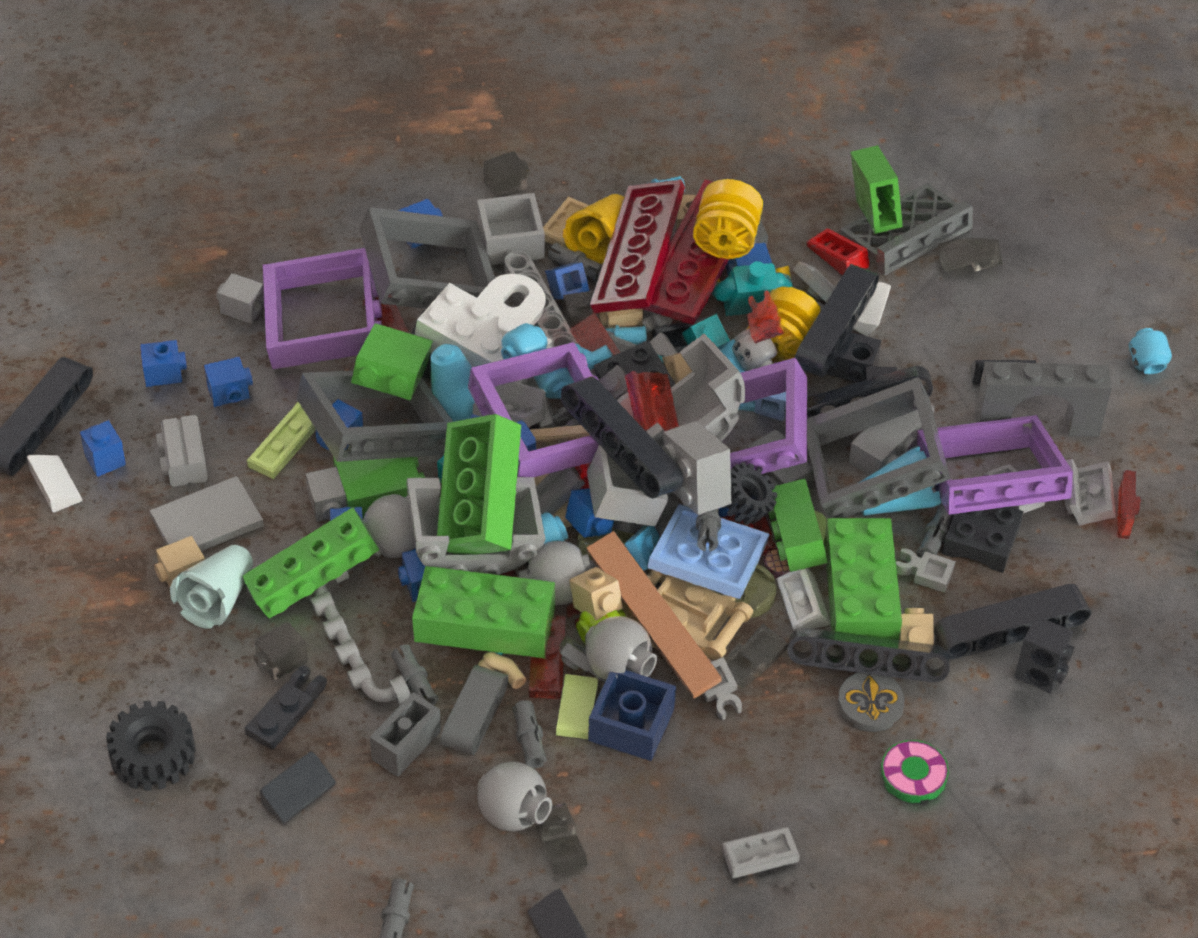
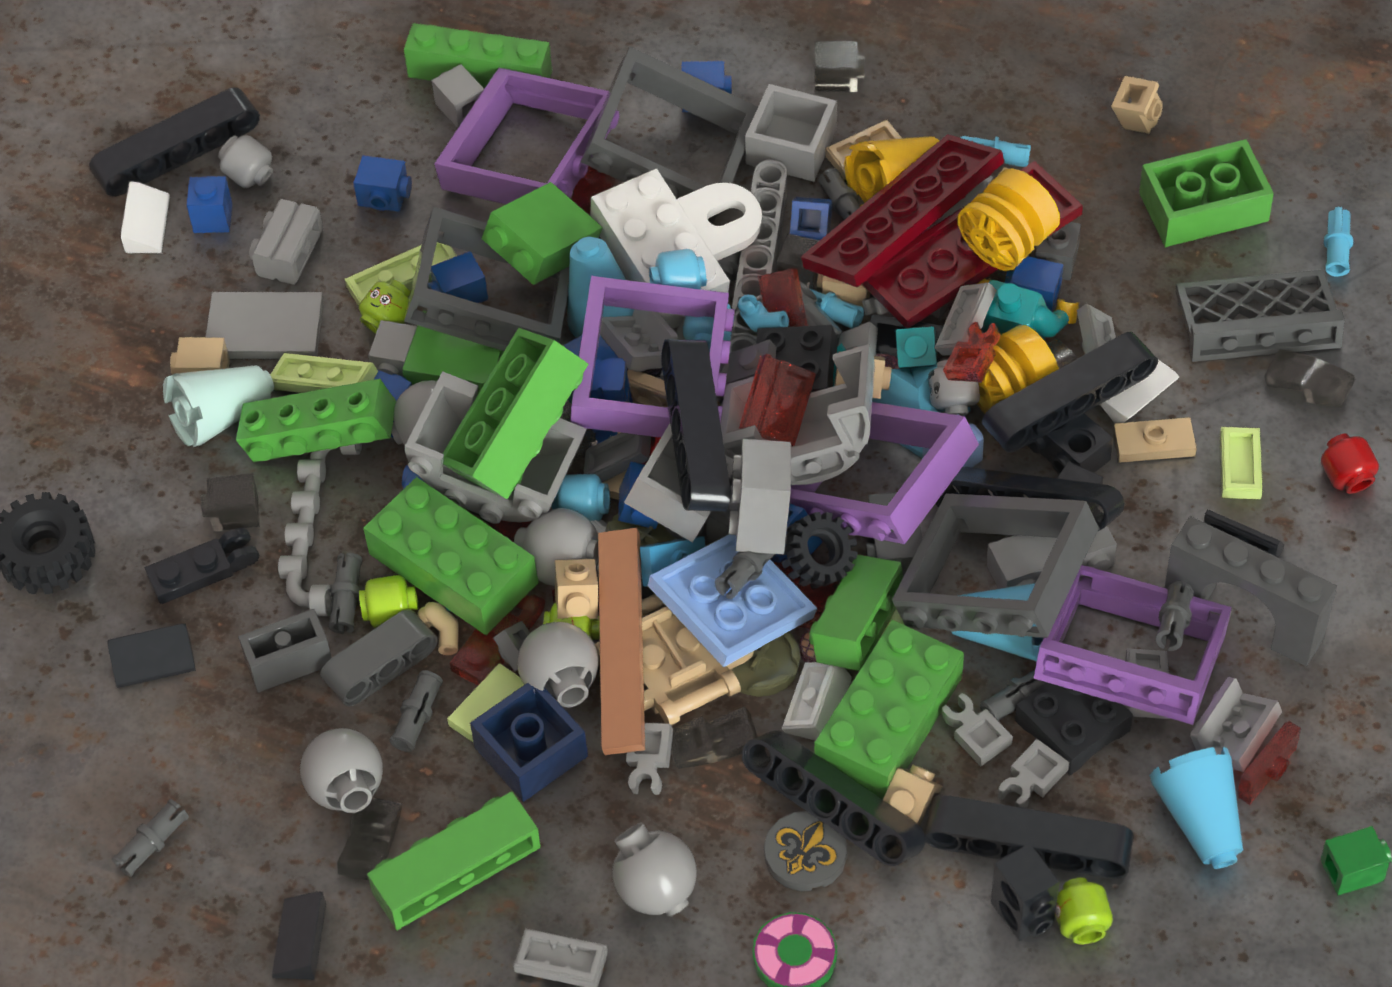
camera: 35 degrees right, 5 degrees up
blue brick [140,340,187,387] -> none
red slope [807,228,869,275] -> none
bright green brick [850,145,903,234] -> none
none -> light grey head [218,135,273,188]
none -> yellowish green tile [270,353,378,393]
none -> lime head [358,280,411,334]
none -> lime head [359,575,418,628]
none -> bright green brick [367,791,541,930]
none -> bright green brick [404,23,552,88]
none -> light grey brick [612,823,697,916]
none -> light grey plate [935,283,997,356]
none -> light grey plate [998,739,1069,808]
none -> lime head [1055,877,1113,944]
none -> tan brick [1111,76,1162,134]
none -> tan plate [1113,417,1197,463]
none -> bright green brick [1139,139,1274,247]
none -> medium azure cone [1149,747,1243,869]
none -> dark grey pin [1156,581,1194,651]
none -> yellowish green tile [1220,427,1262,499]
none -> red head [1321,433,1379,494]
none -> medium azure axle [1323,207,1354,277]

